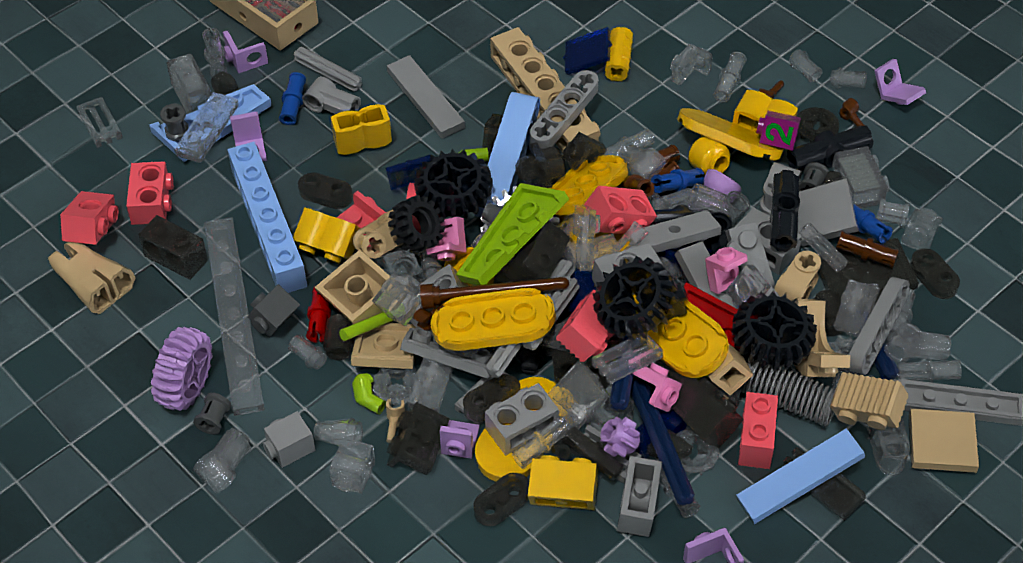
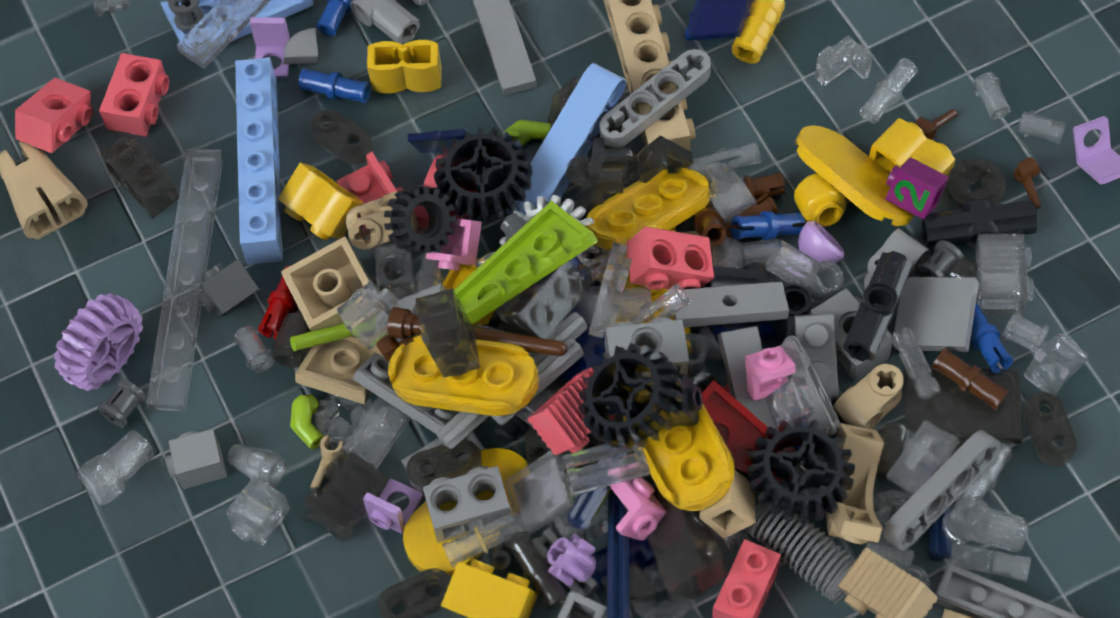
camera: 20 degrees right, 10 degrees up
none -> light grey tile [283,28,319,64]
none -> blue pin [298,68,371,104]
none -> clear smoke brick [415,288,481,378]

